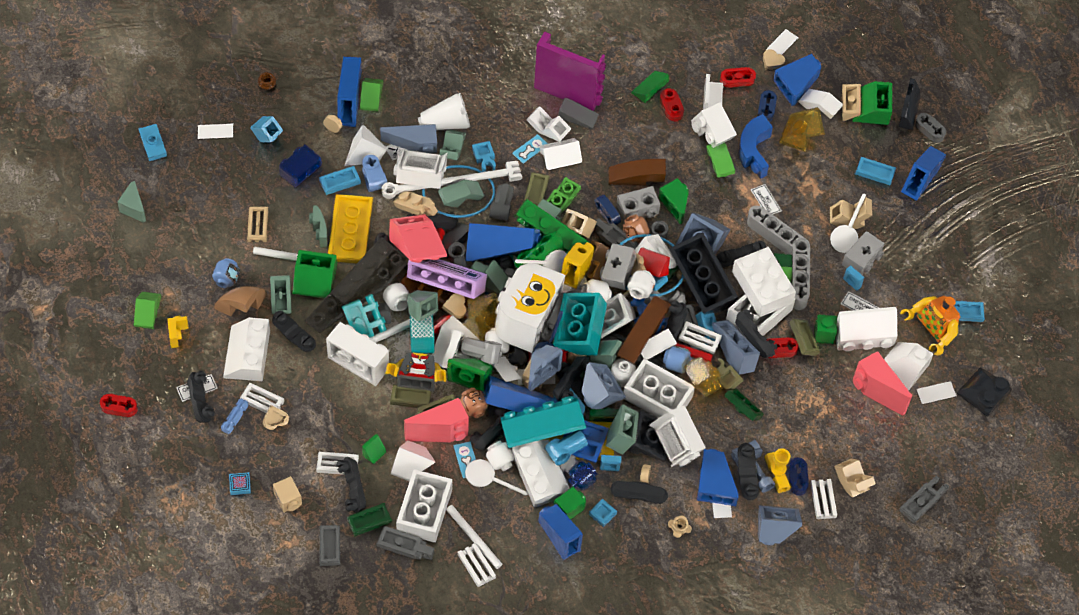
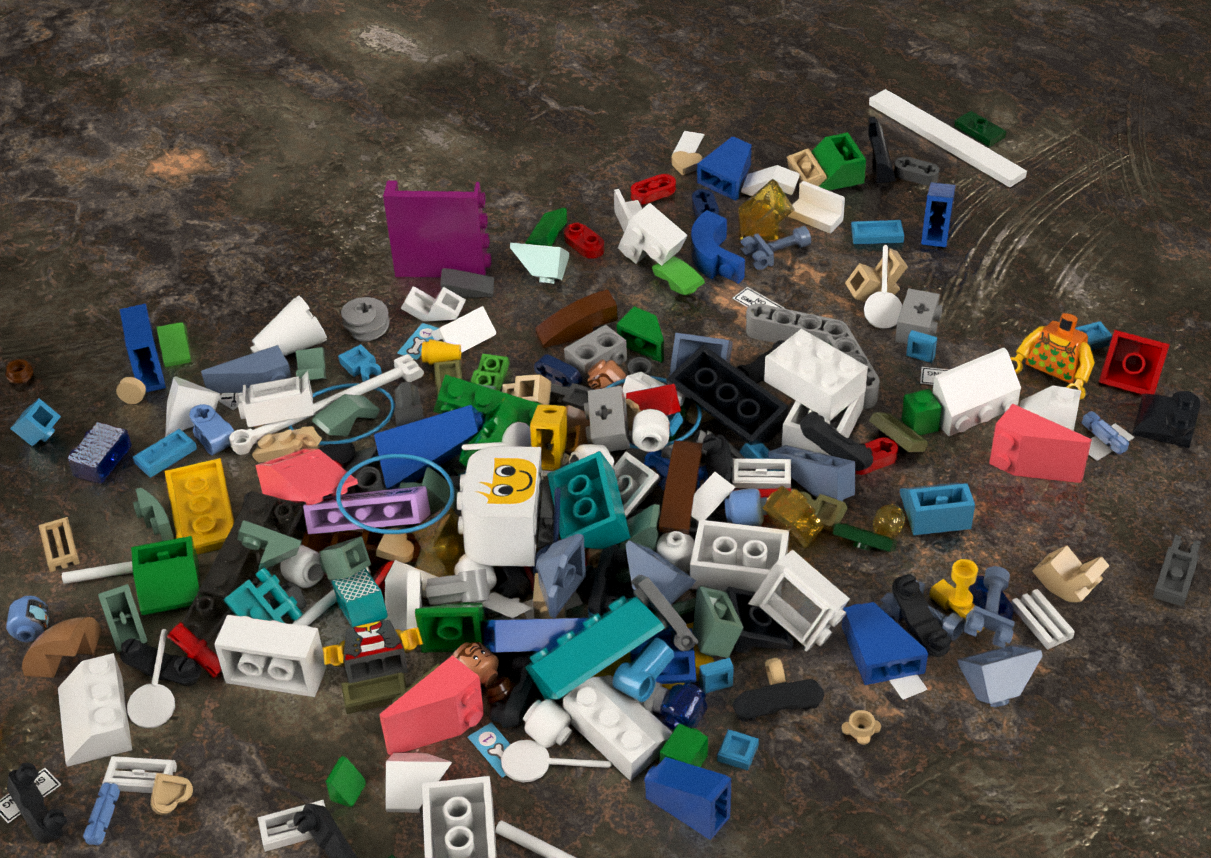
camera: 15 degrees left, 15 degrees down
none -> white piece [127,629,175,729]
none -> red pin [167,622,222,678]
none -> sand green slope [237,520,301,571]
none -> dark azure piece [336,454,455,534]
none -> light grey piece [341,297,390,341]
none -> yellow cone [421,339,461,365]
none -> reddish brown plate [486,677,516,703]
none -> light aqua slope [510,243,569,284]
none -> dark grey hinge [631,575,699,651]
none -> sand blue bar [740,226,811,270]
none -> white panel [788,181,845,234]
none -> white tile [869,89,1027,187]
none -> clear yellow piece [873,504,905,538]
none -> dark azure slope [900,482,975,535]
none -> dark green plate [954,111,1006,147]
none -> sand blue bar [964,566,1014,649]
none -> medium blue axle [1082,411,1129,455]
none -> red slope [1099,330,1170,395]

